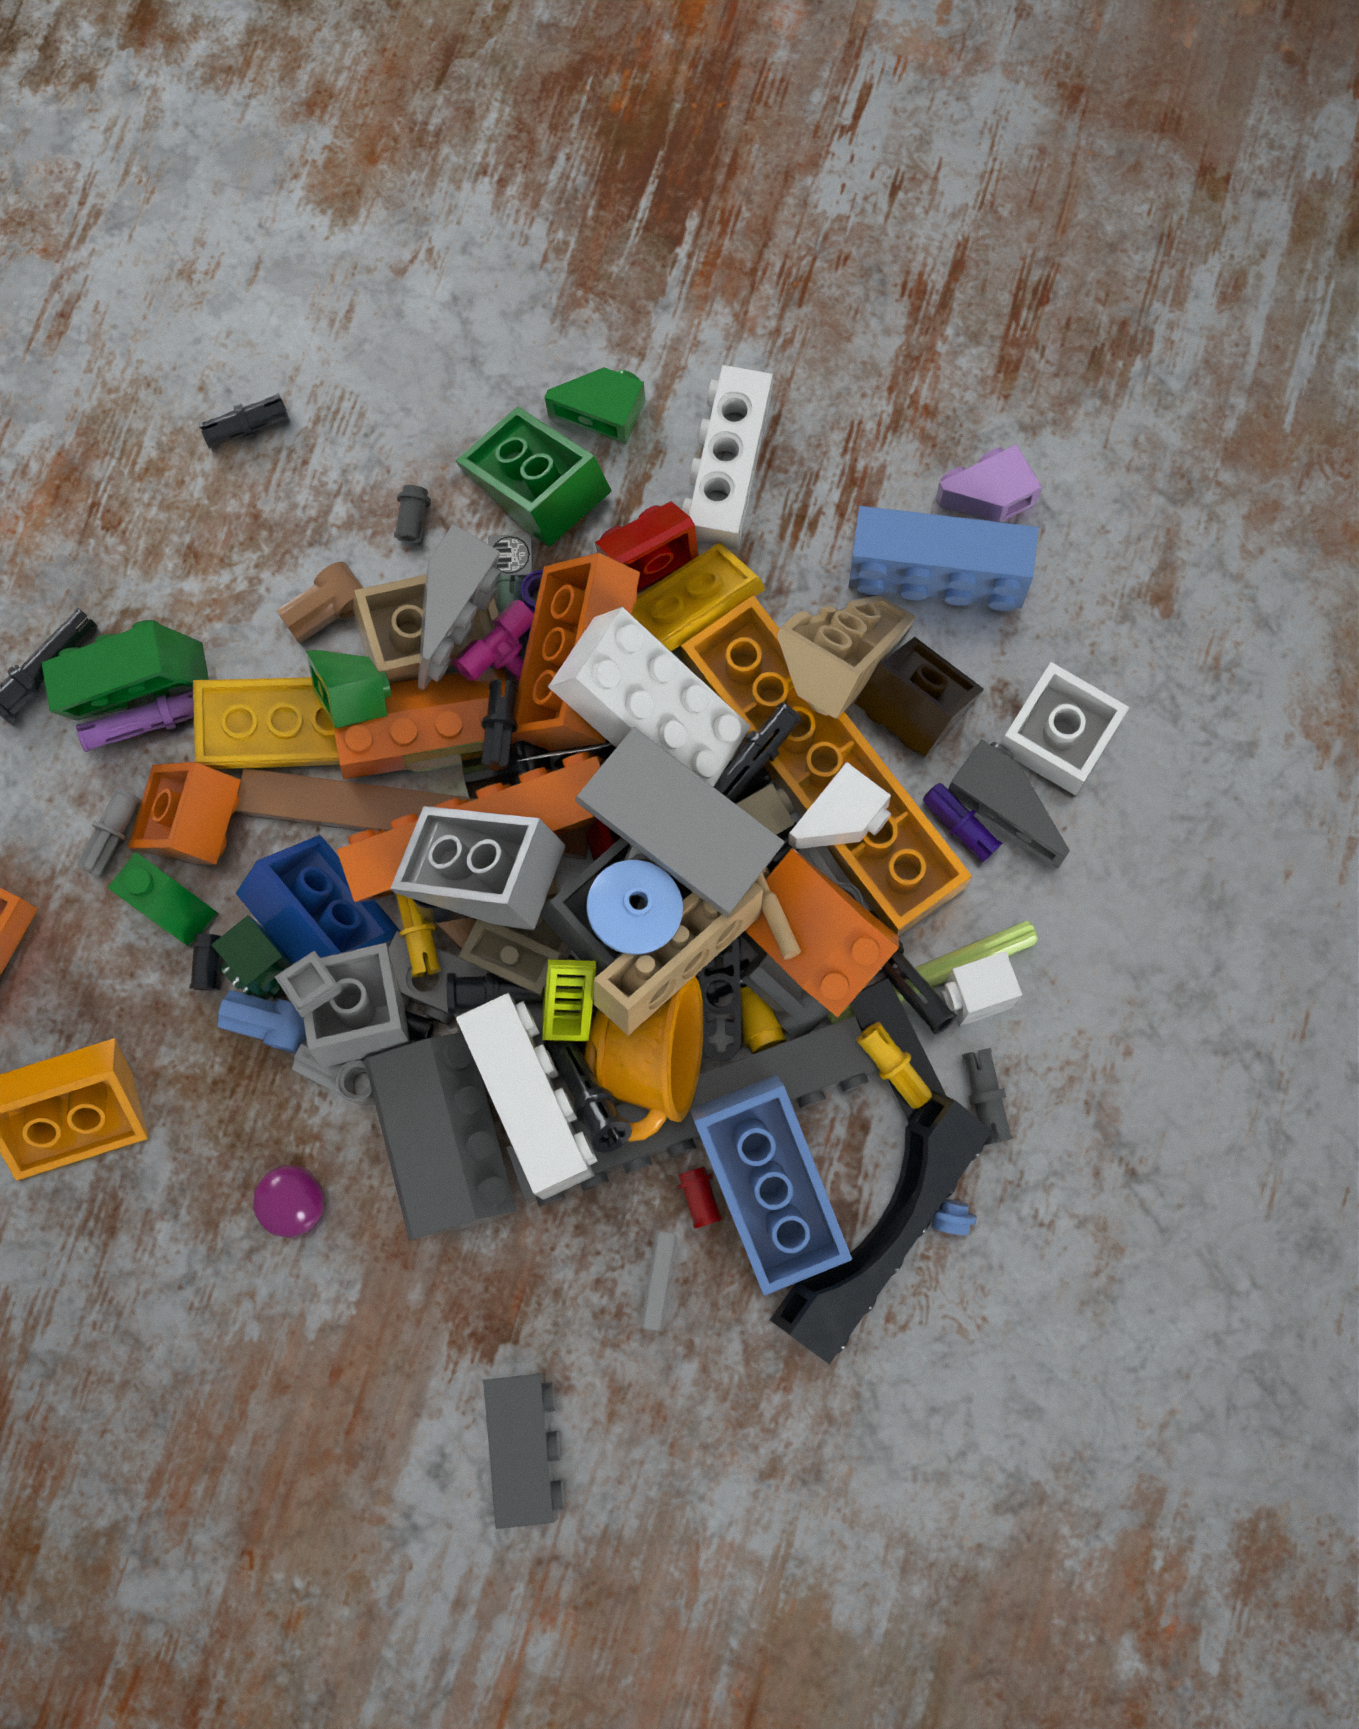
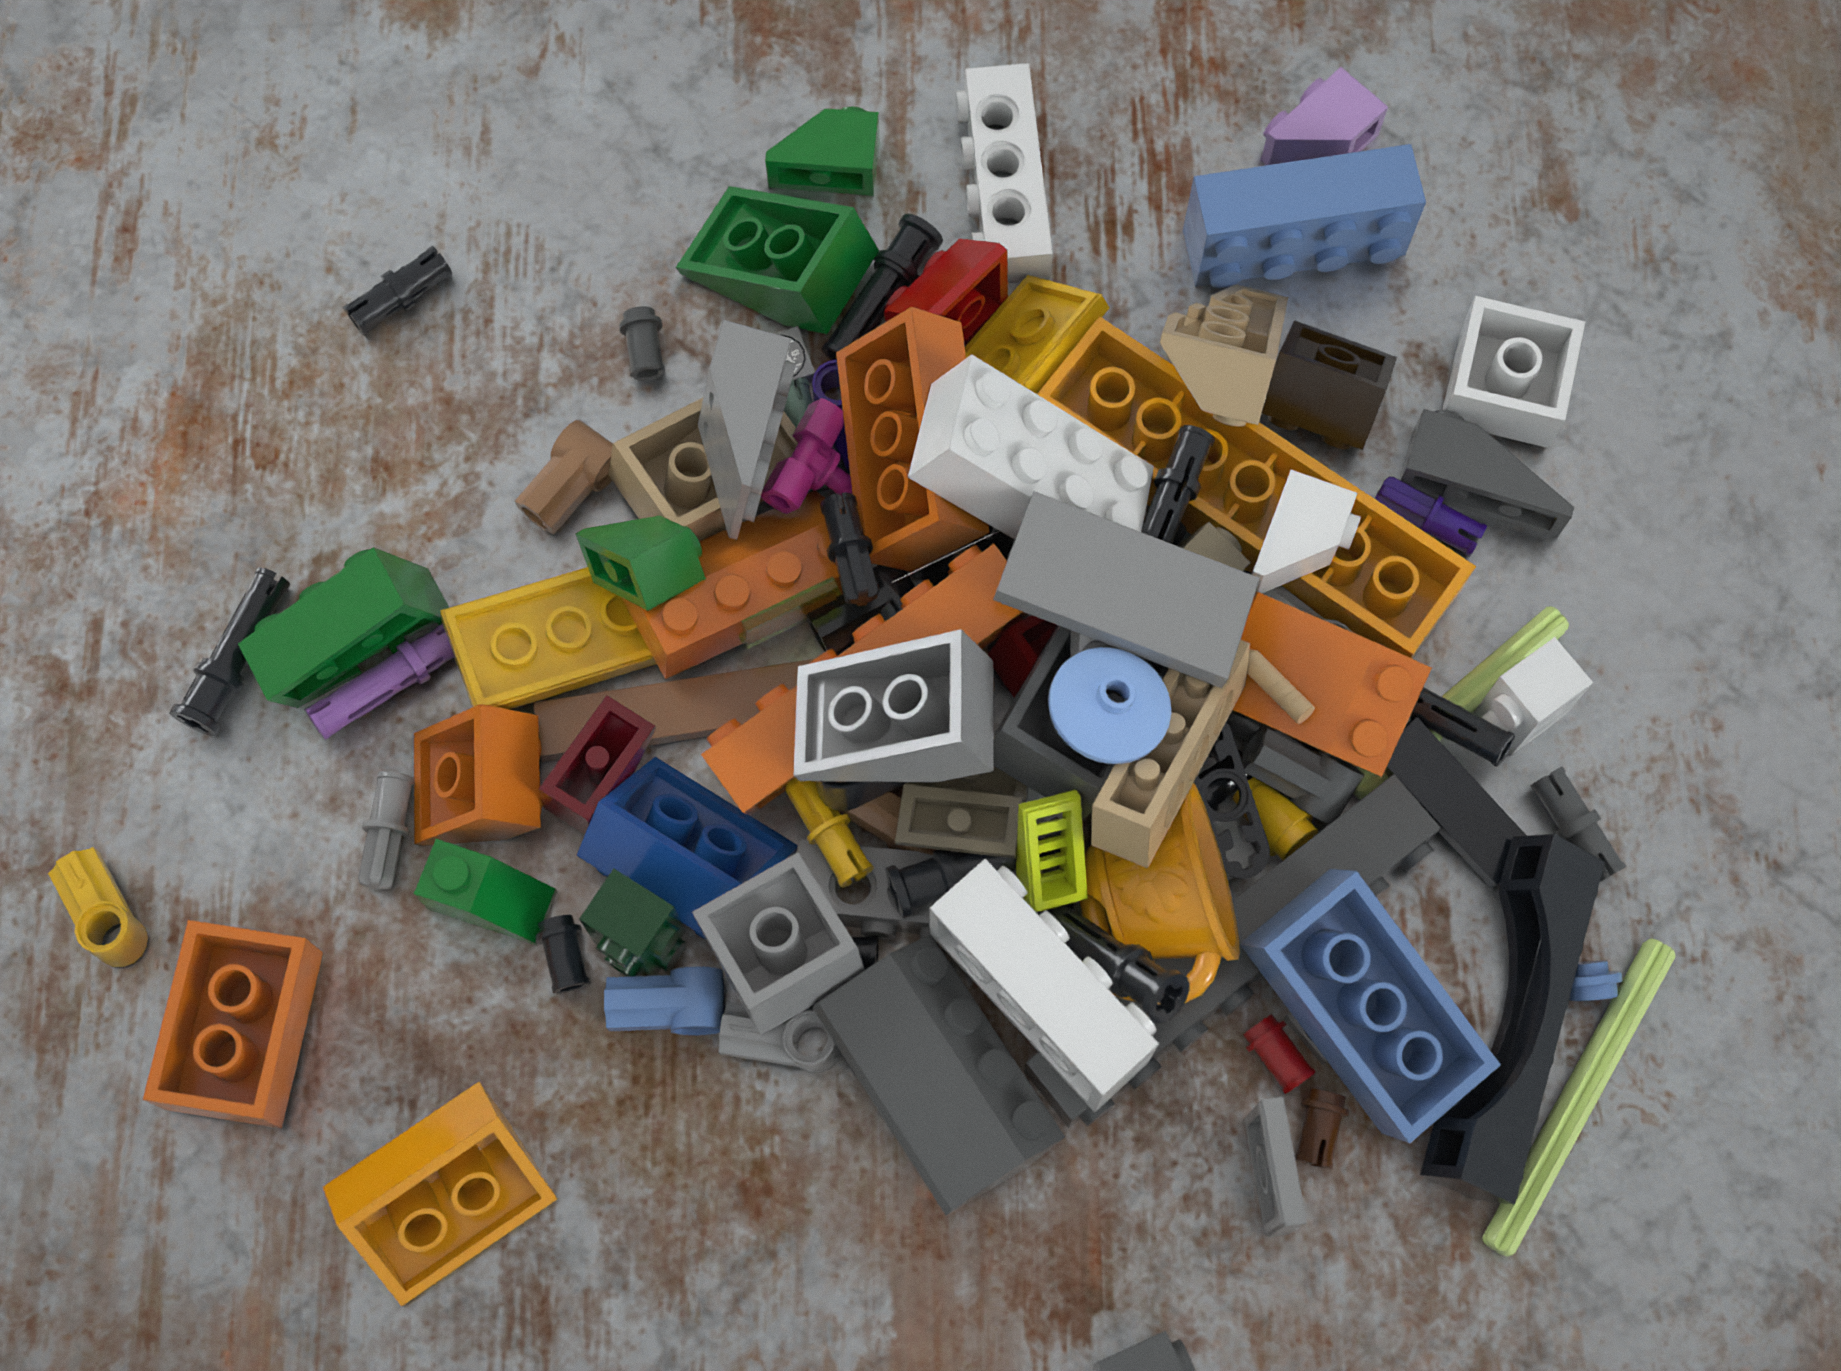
camera: 25 degrees left, 5 degrees down
magenta hair [253,1165,324,1238] -> none
light grey tile [274,951,342,1018] -> none
yellow axle [856,1022,932,1109] -> none
none -> dark red slope [539,695,656,835]
none -> black pin [822,213,943,360]
none -> reddish brown pin [1294,1088,1350,1170]
none -> yellowish green axle [1483,938,1675,1257]

